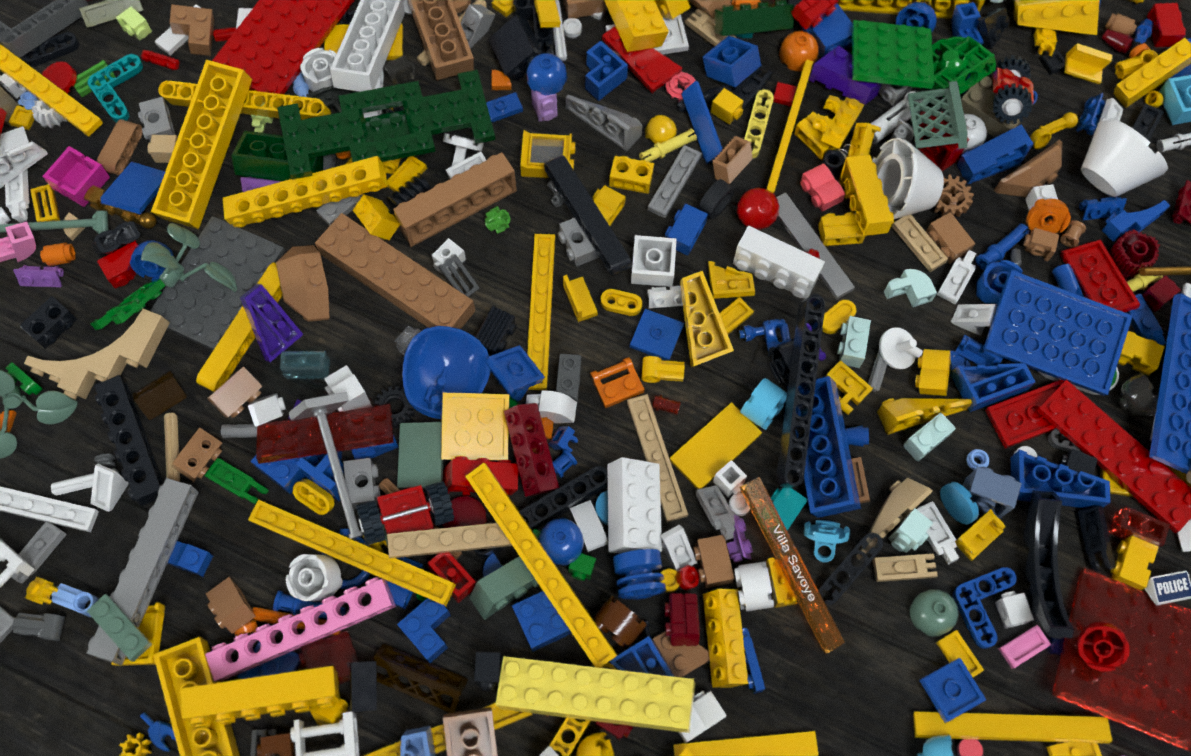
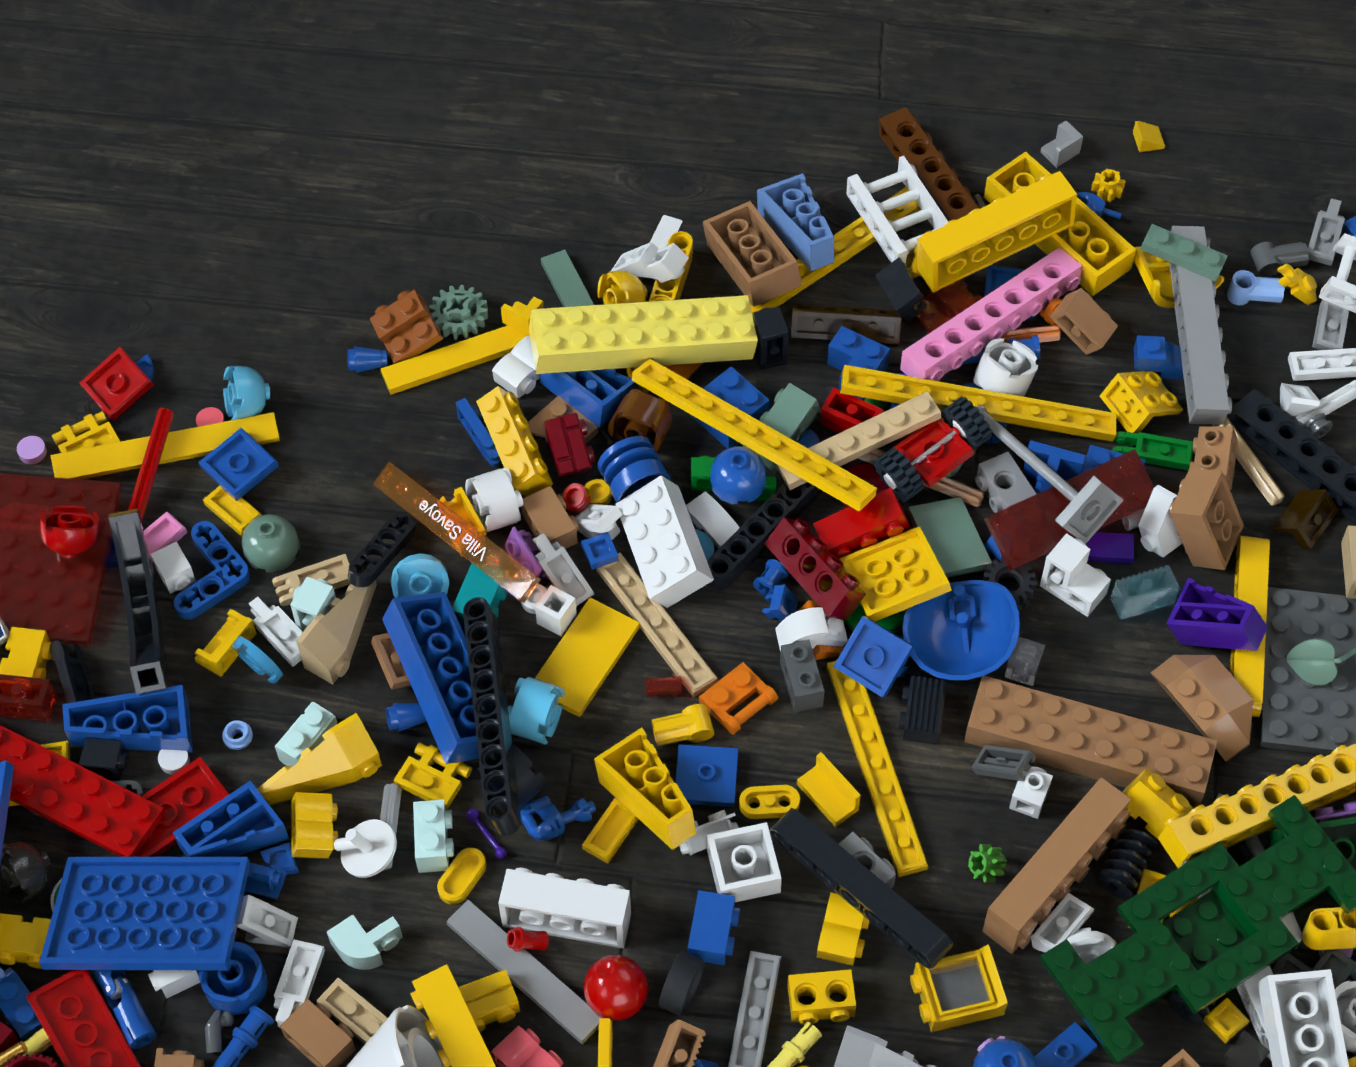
camera: 165 degrees right, 10 degrees down
yellow wing [708,261,755,299] -> none
sand blue brick [963,467,1022,519] -> none
none -> red axle [128,408,173,522]
none -> blue tile [581,532,618,570]
none -> yellow bracket [1100,371,1183,434]

